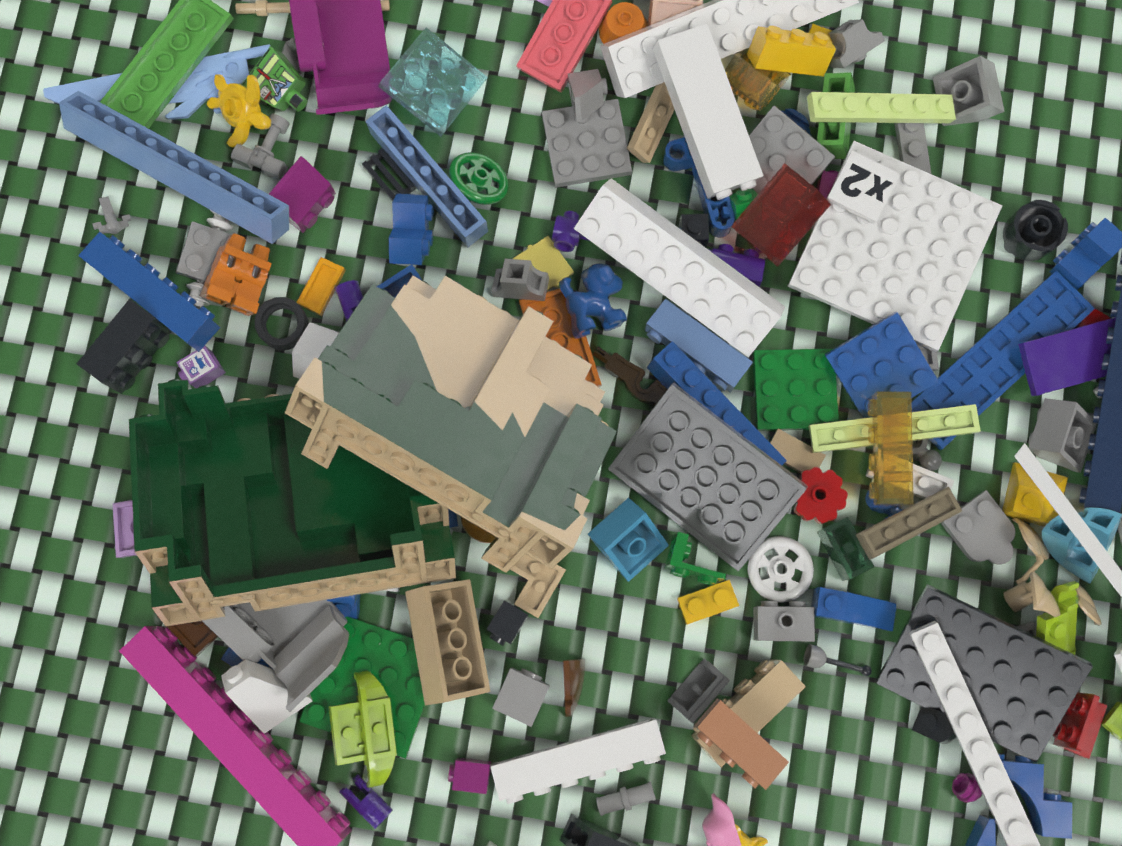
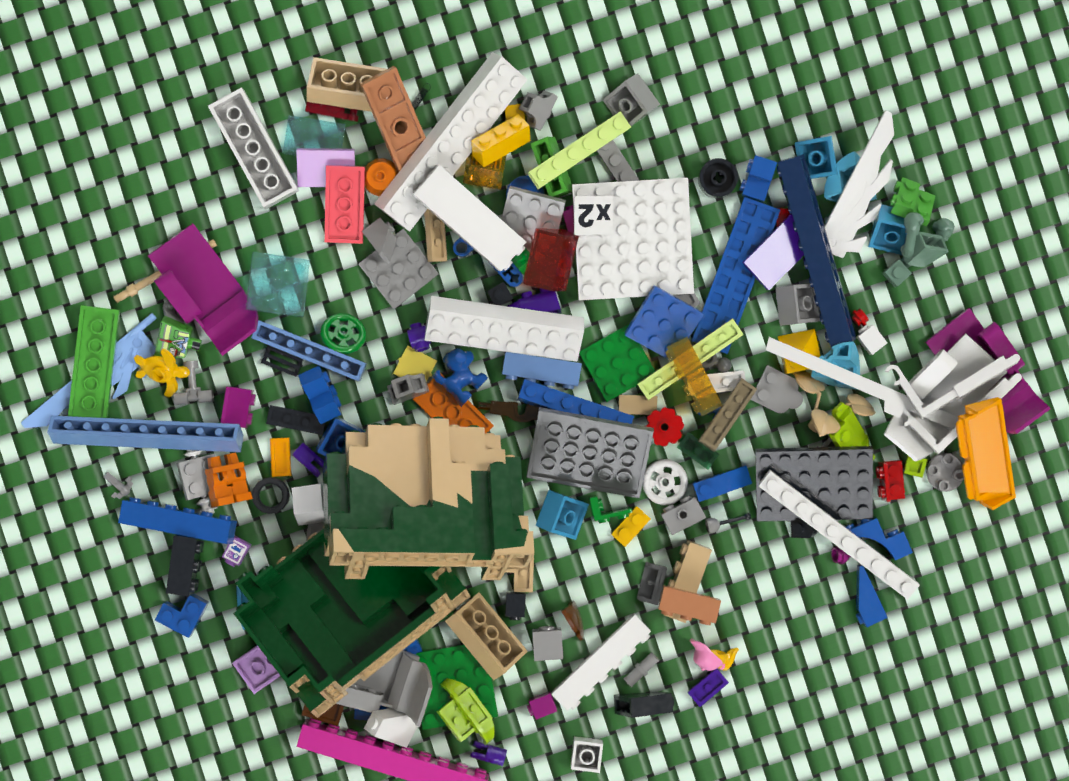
camera: 25 degrees left, 10 degrees up
none -> blue brick [155,594,209,638]
none -> black plate [266,405,326,435]

